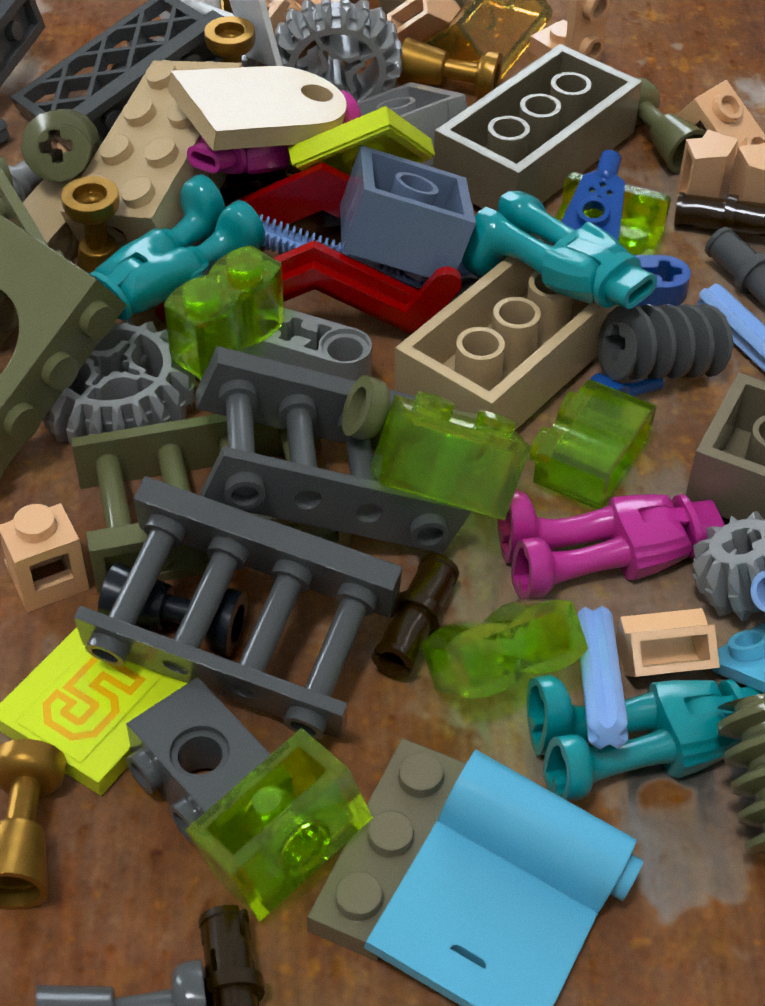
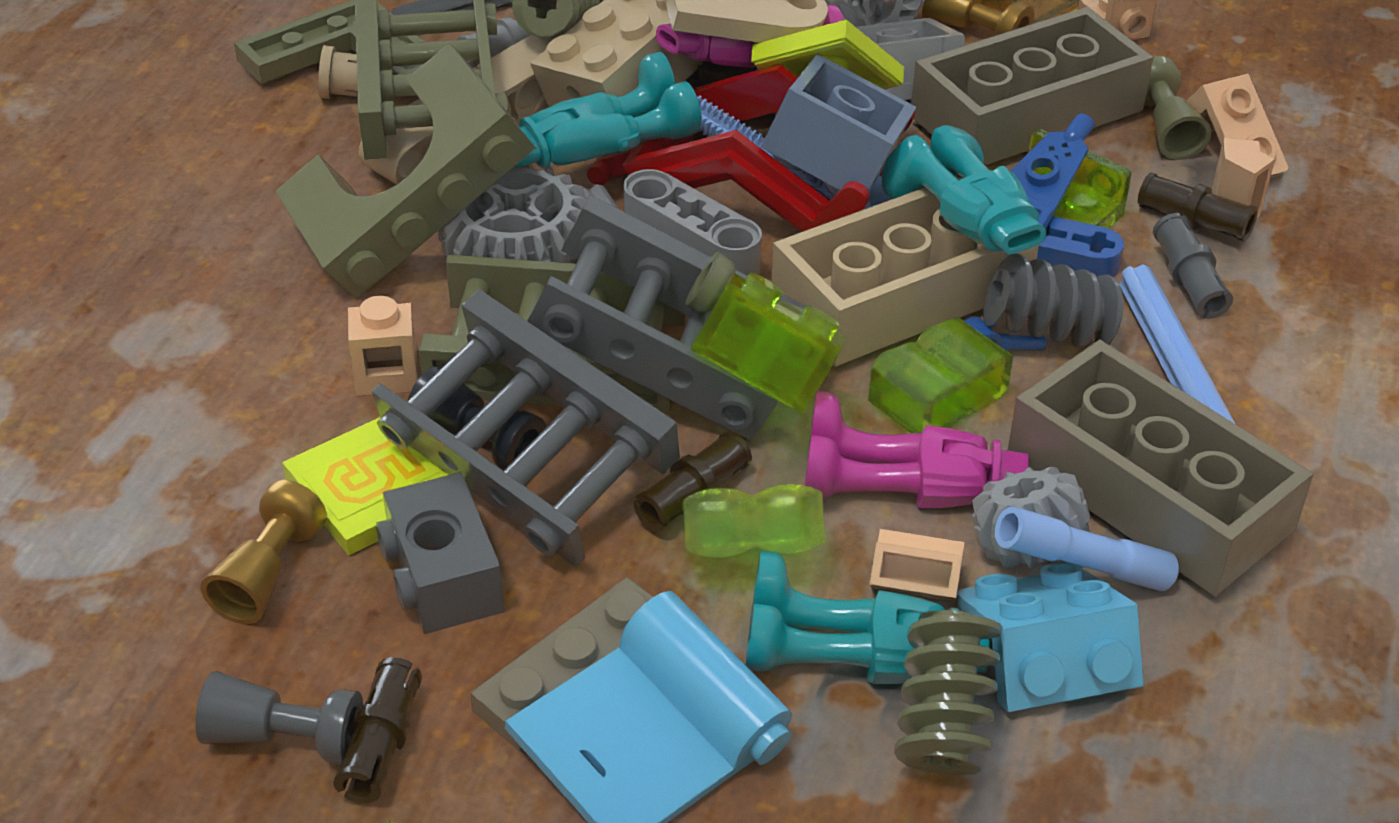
camera: 20 degrees right, 5 degrees down
pearl gold piece [61,176,120,273] -> none
clear neon green brick [164,245,284,379] -> none
clear neon green brick [185,728,373,922] -> none
light blue axle [576,606,629,750] -> none
light nougat piece [677,129,739,199] -> none

